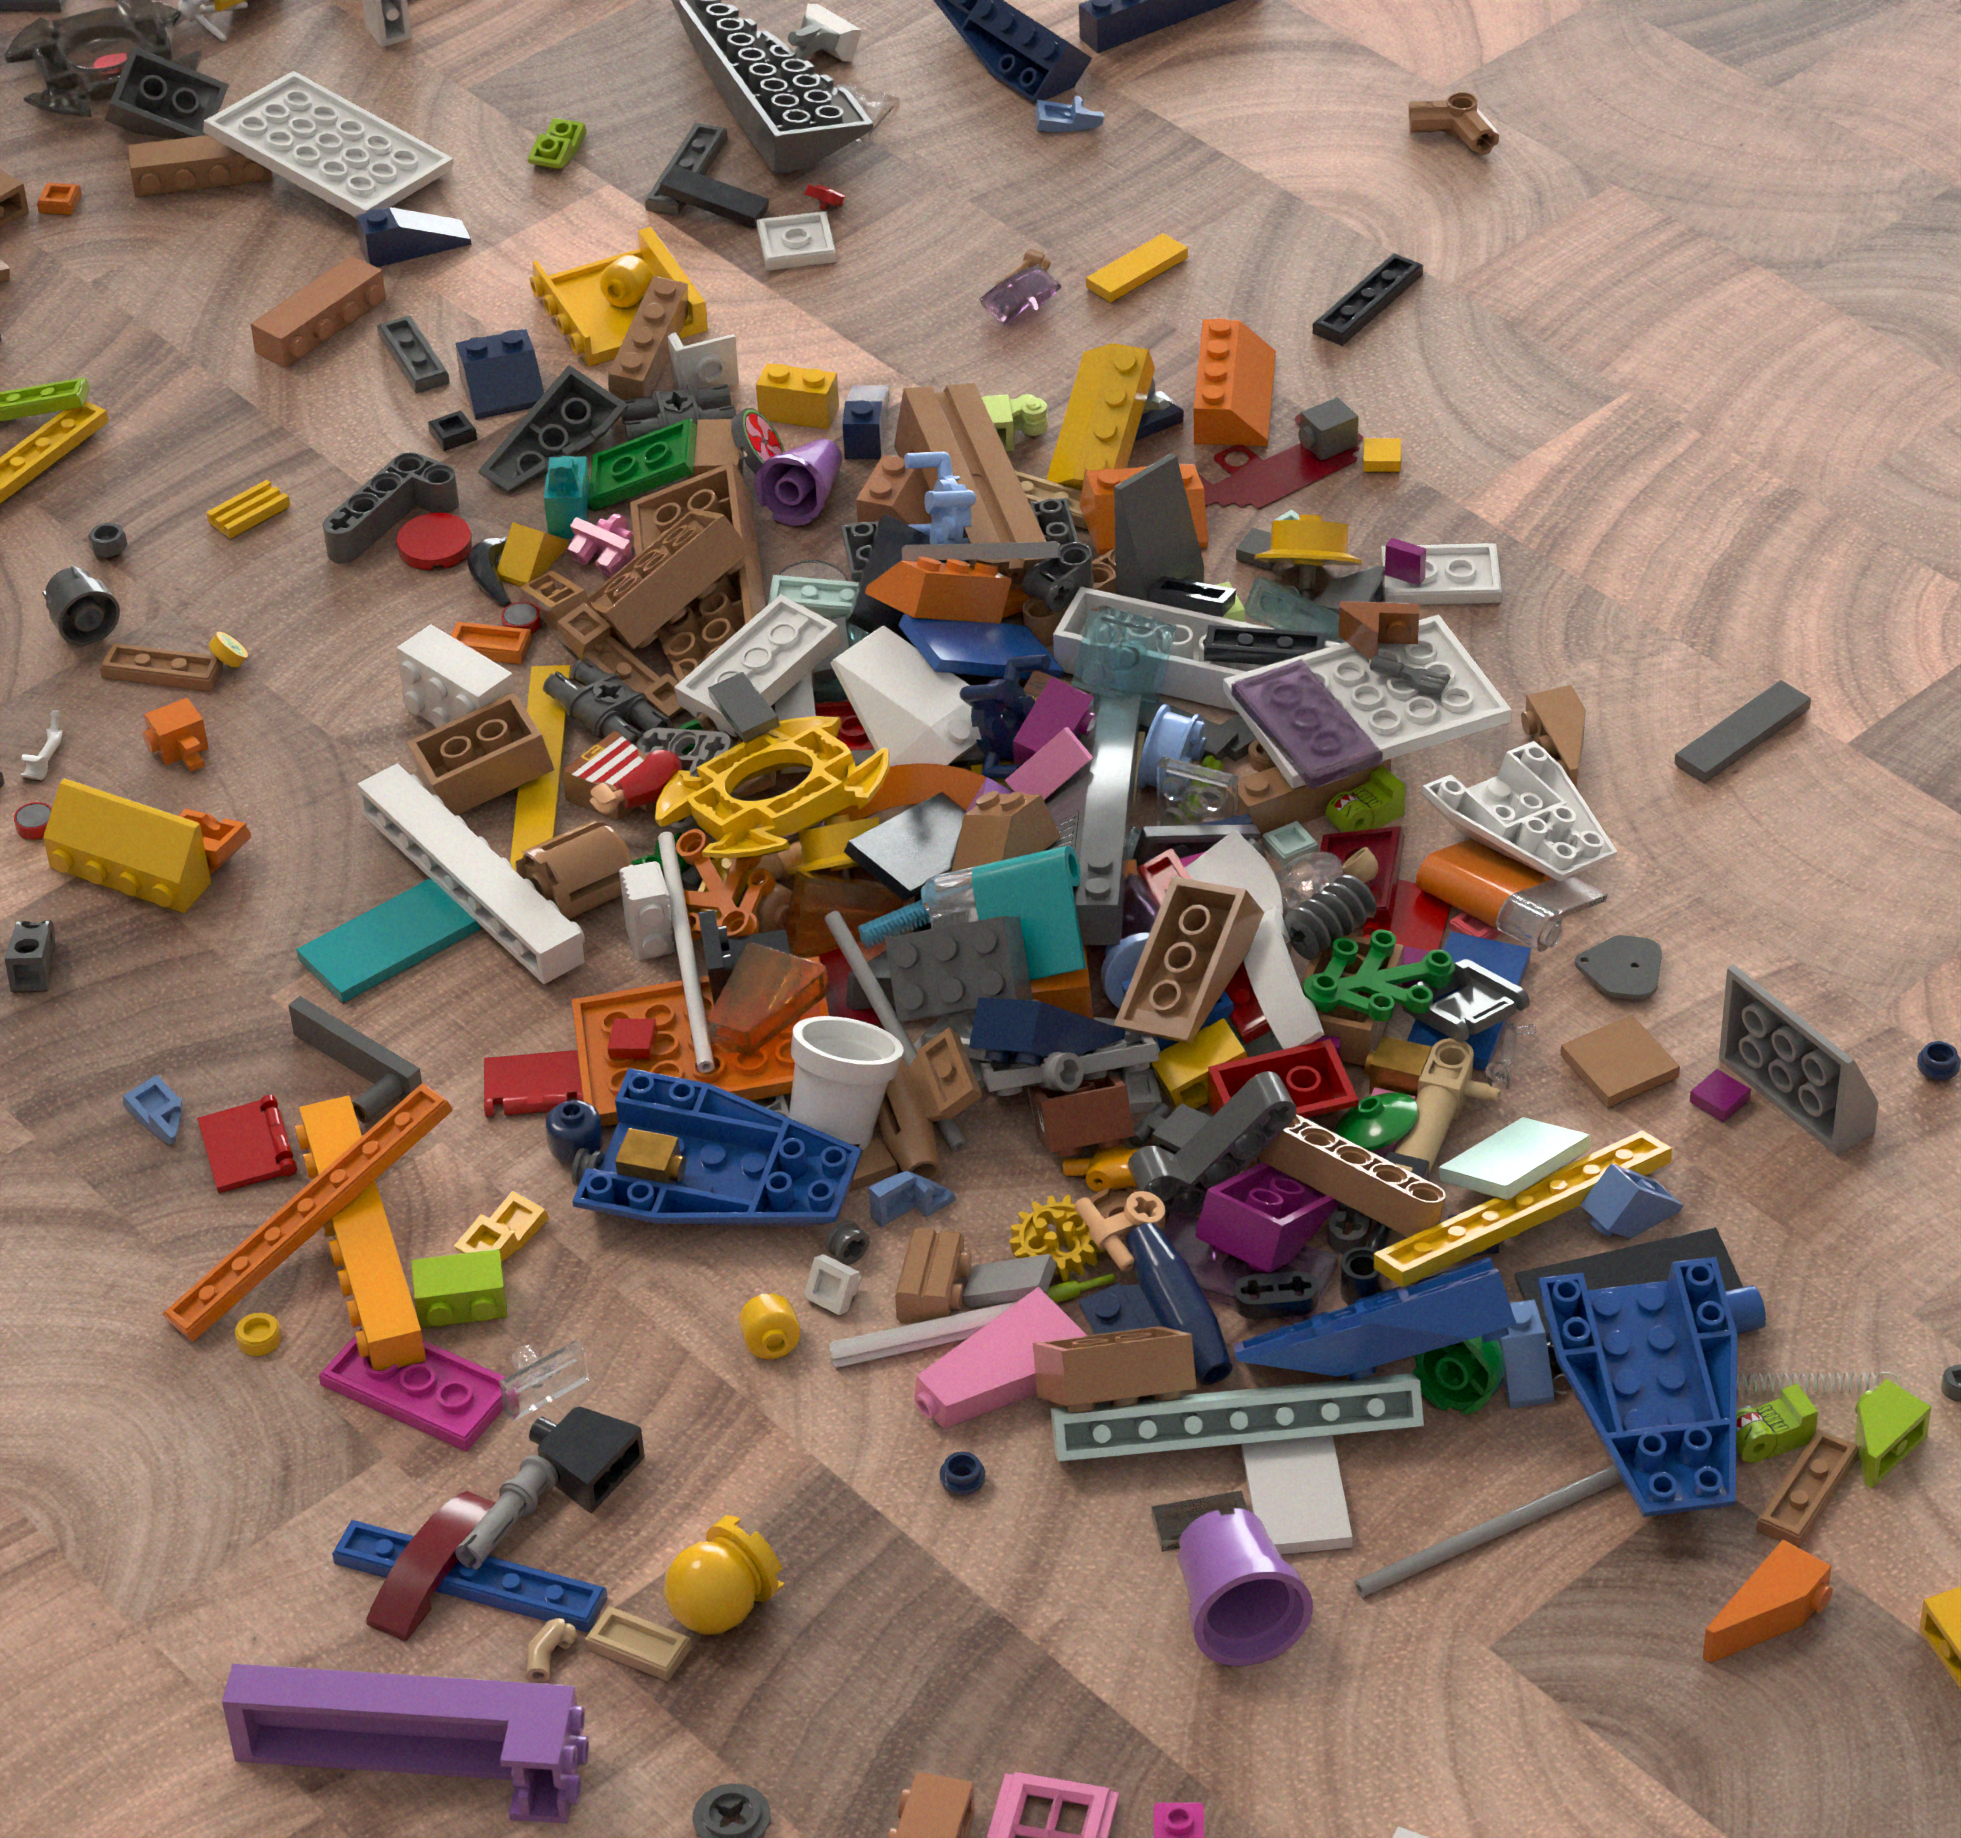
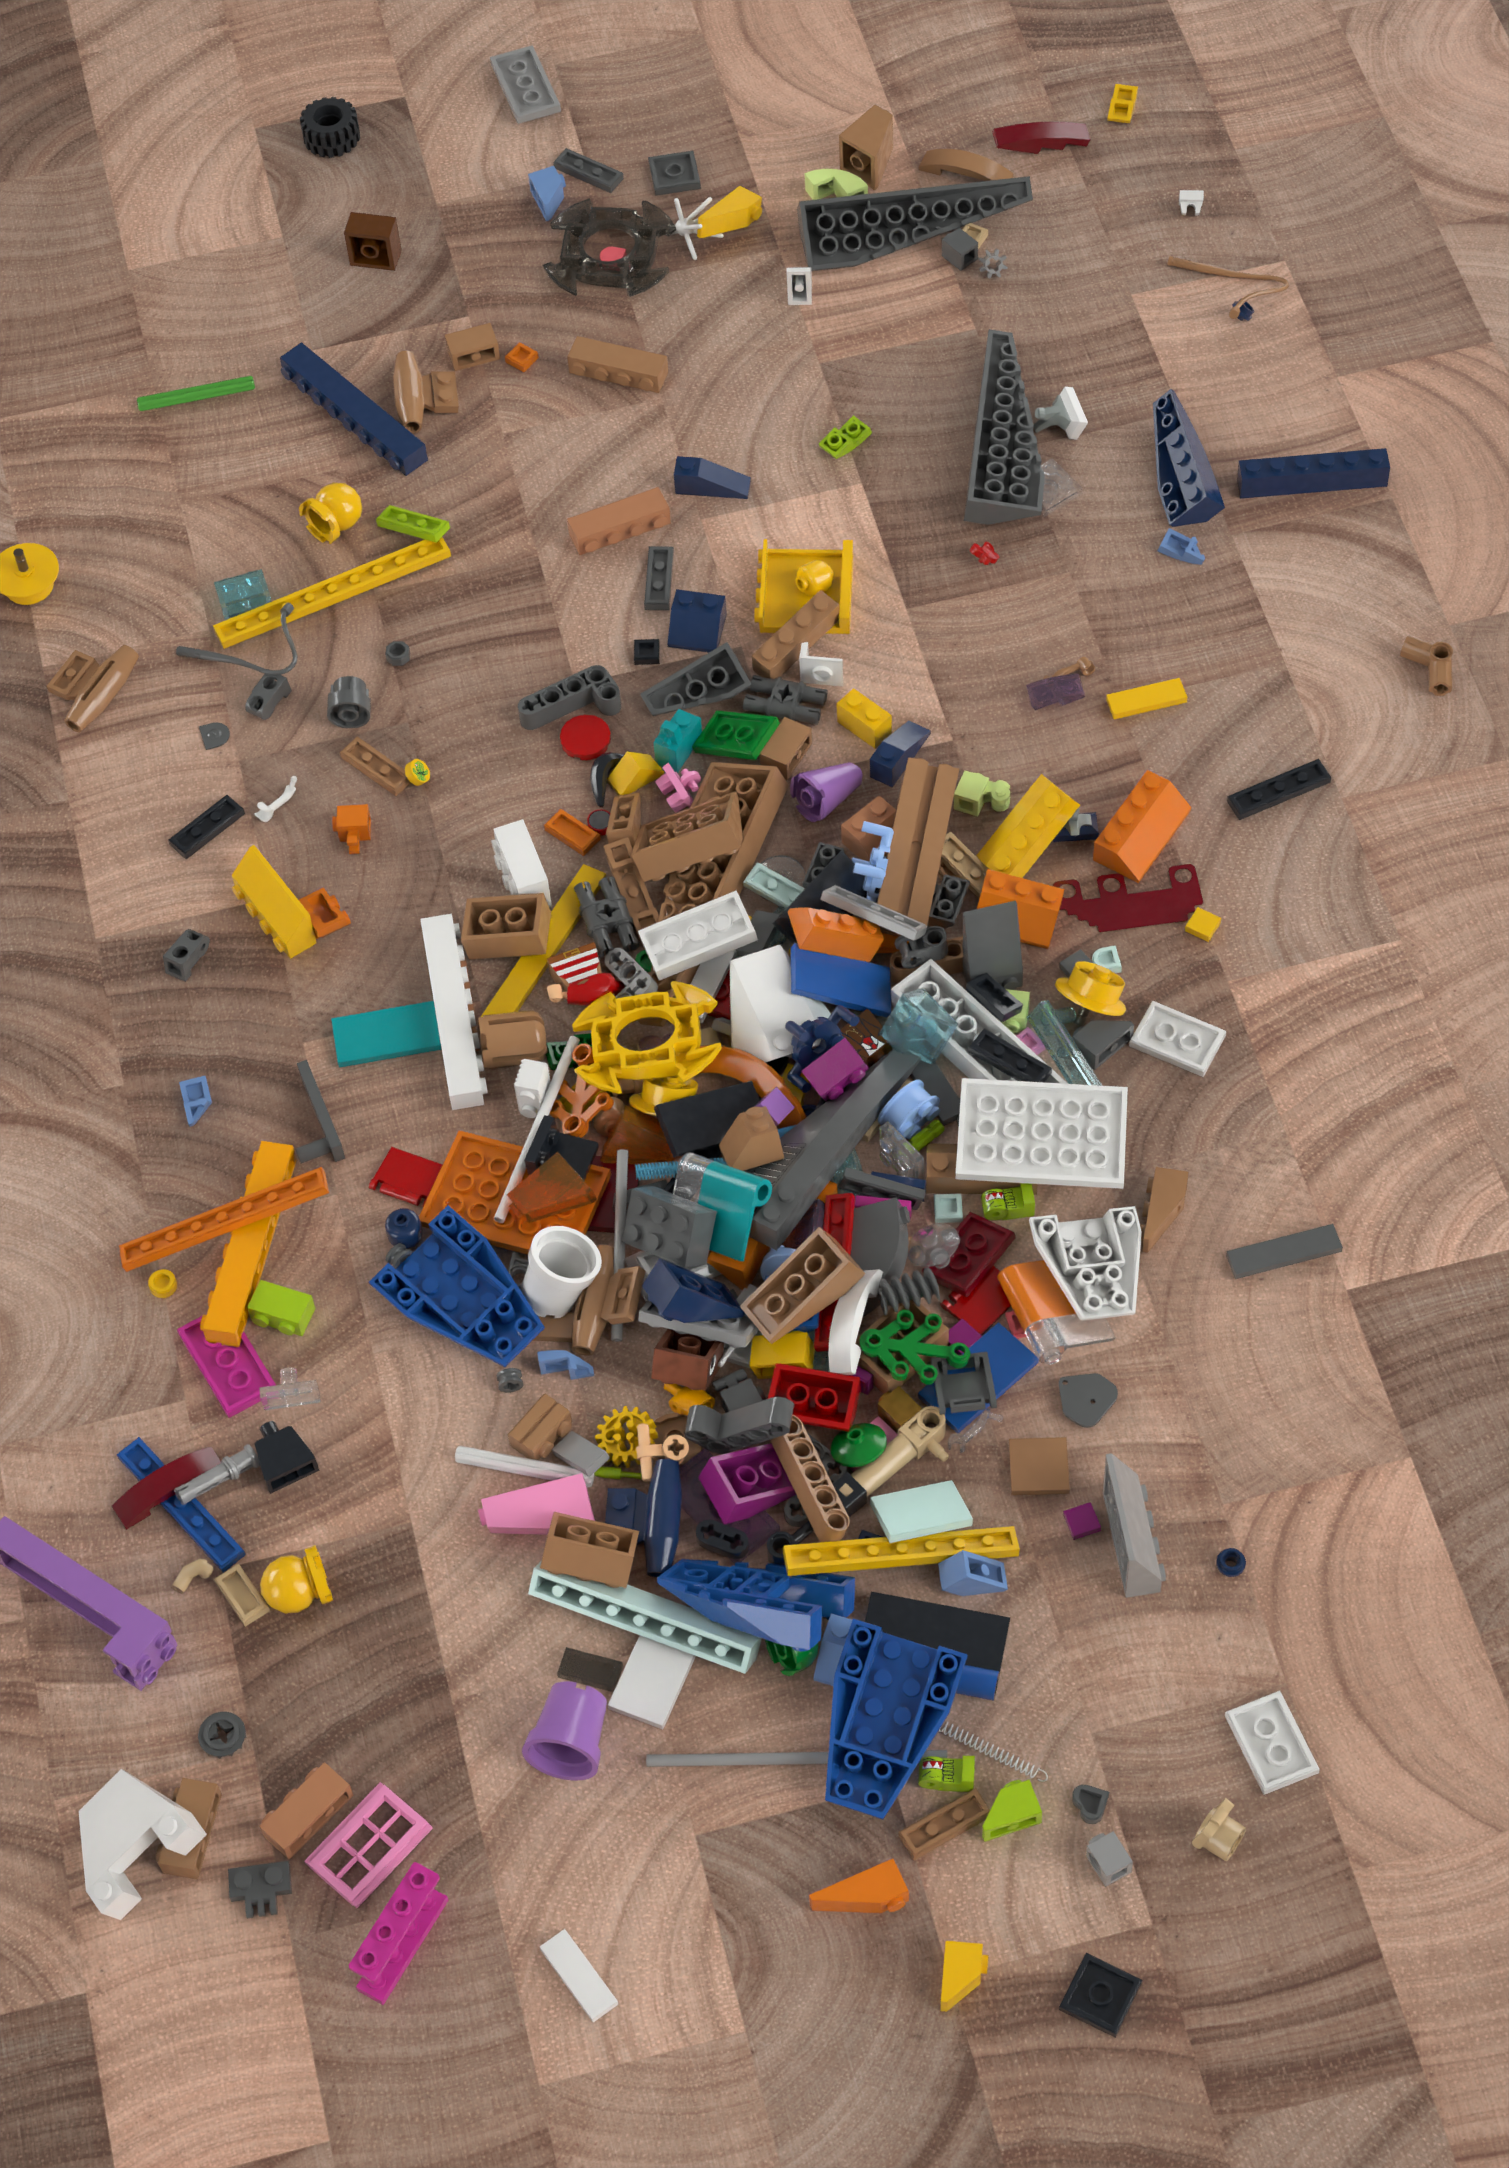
camera: 30 degrees right, 15 degrees up
tile [14,802,52,840] -> none
dark grey slope [105,46,229,139] -> none
red piece [197,1095,297,1194] -> none
white plate [203,71,453,218] -> none
yellow tile [206,479,290,539] -> none
yellow slope [454,1191,549,1262] -> none
red tile [607,1018,658,1059] -> none
pearl gold brick [615,1128,686,1185] -> none
dark grey tile [645,123,728,216] -> none
black tile [659,165,769,228] -> none
dark grey tile [708,672,780,743] -> none
tile [731,408,785,474] -> none
yellow head [739,1293,801,1360] -> none
white tile [757,211,836,271] -> none
white tile [803,1254,861,1315] -> none
dark blue plate [939,1452,986,1495] -> none
bright pink tile [1005,727,1093,800] -> none
light grey bush [1040,1052,1084,1092] -> none
clear purple tile [1231,659,1383,789] -> none
dark grey brick [1298,397,1359,461] -> none
dark orange slope [1338,601,1420,660] -> none
tan hinge [1342,847,1378,883] -> none
dark grey piece [1370,655,1450,695] -> none
magenta tile [1385,537,1426,586] -> none

